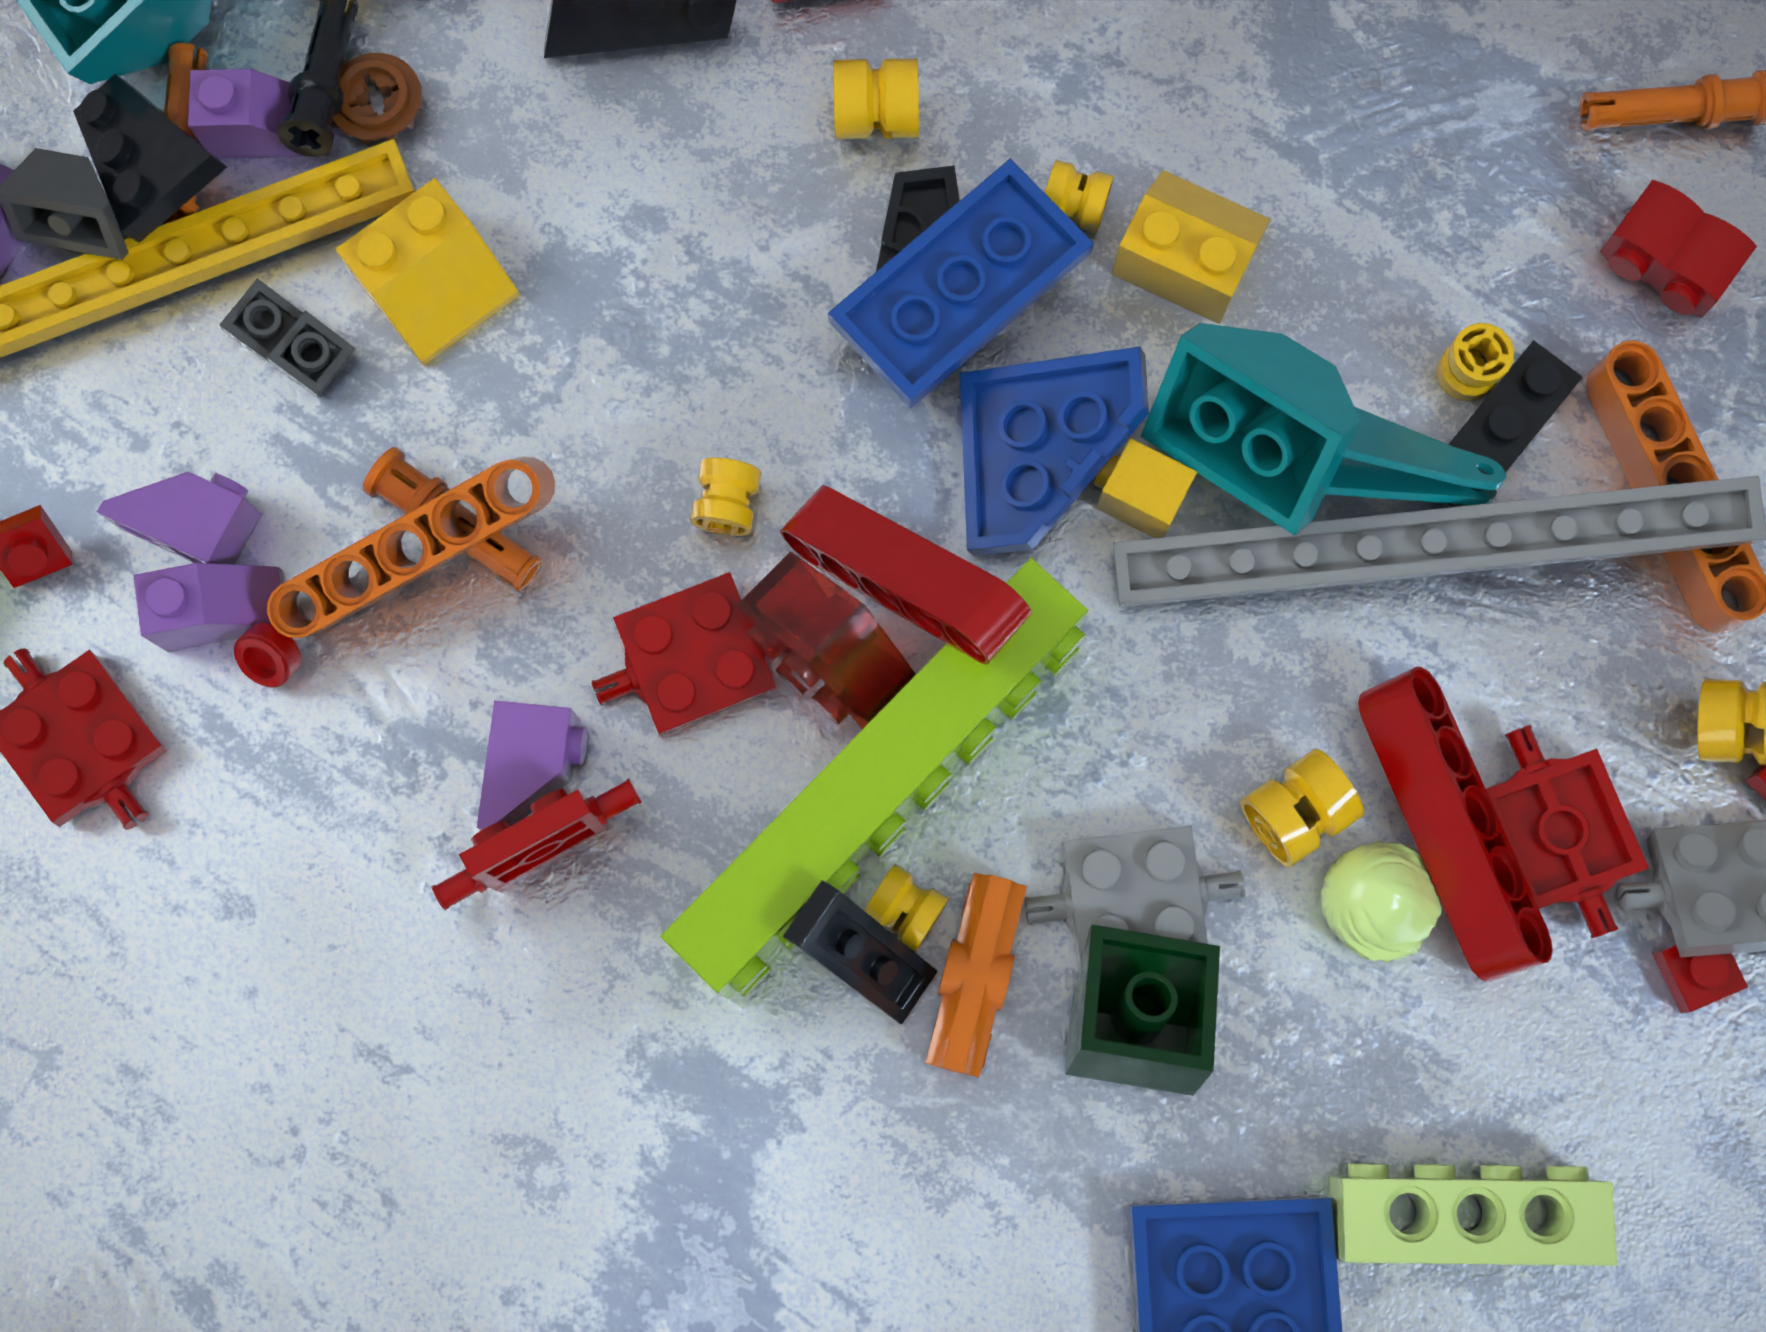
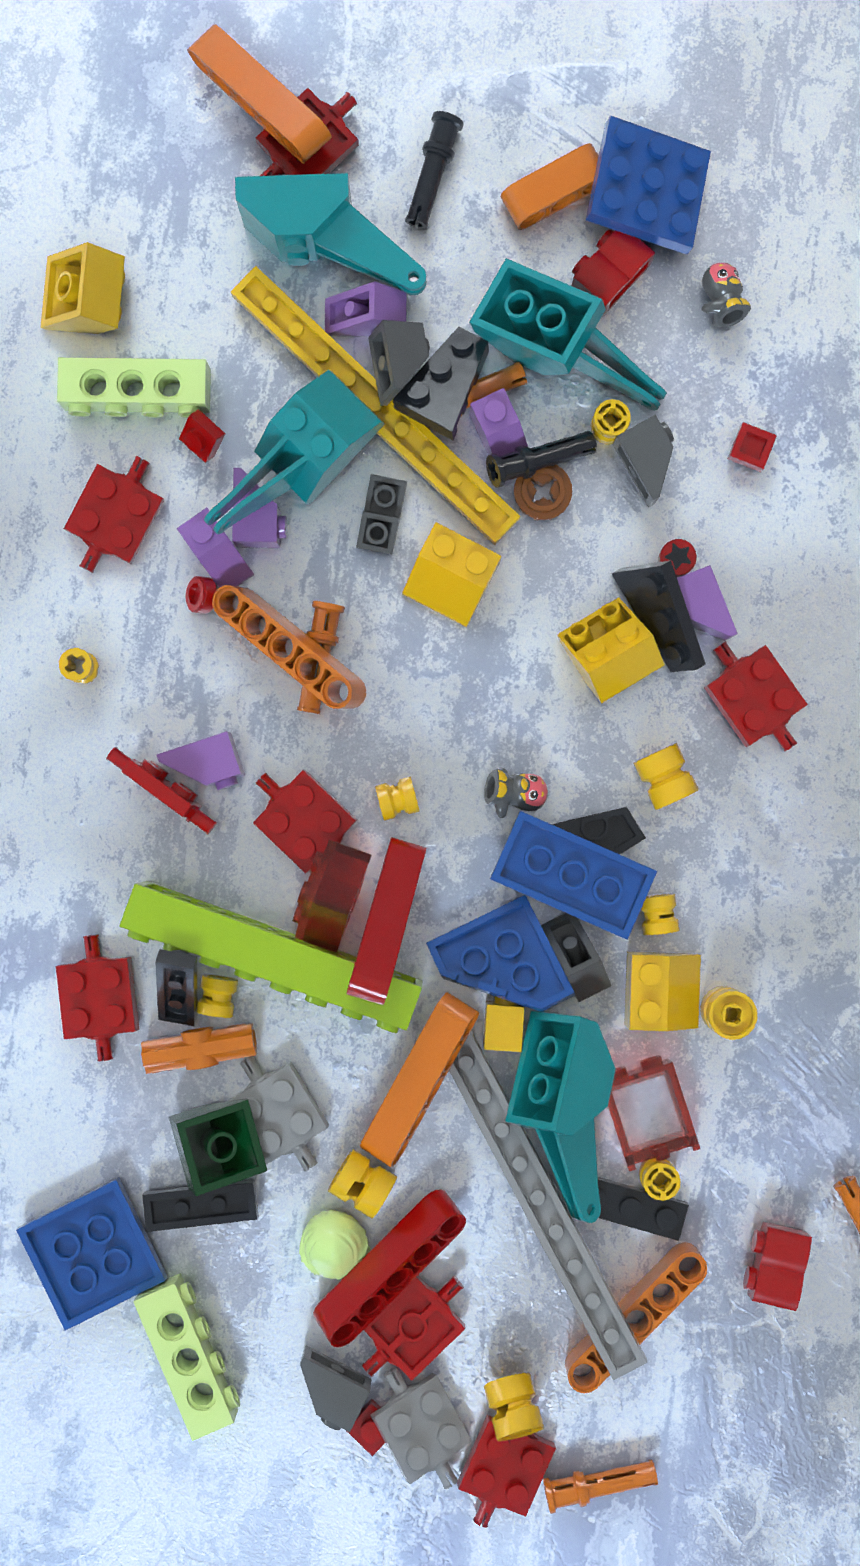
camera: 65 degrees right, 10 degrees up
none -> red plate [55,934,140,1061]
none -> yellow bush [59,648,99,684]
none -> black plate [142,1179,259,1232]
none -> teal slope [204,370,385,535]
none -> dark grey slope [300,1345,372,1432]
none -> orange beam [360,992,479,1168]
none -> dark grey animal [484,767,548,818]
none -> dark grey slope [541,913,612,1002]
none -> yellow slope [557,597,665,703]
none -> window [607,1055,701,1172]
none -> yellow wheel [700,986,758,1040]

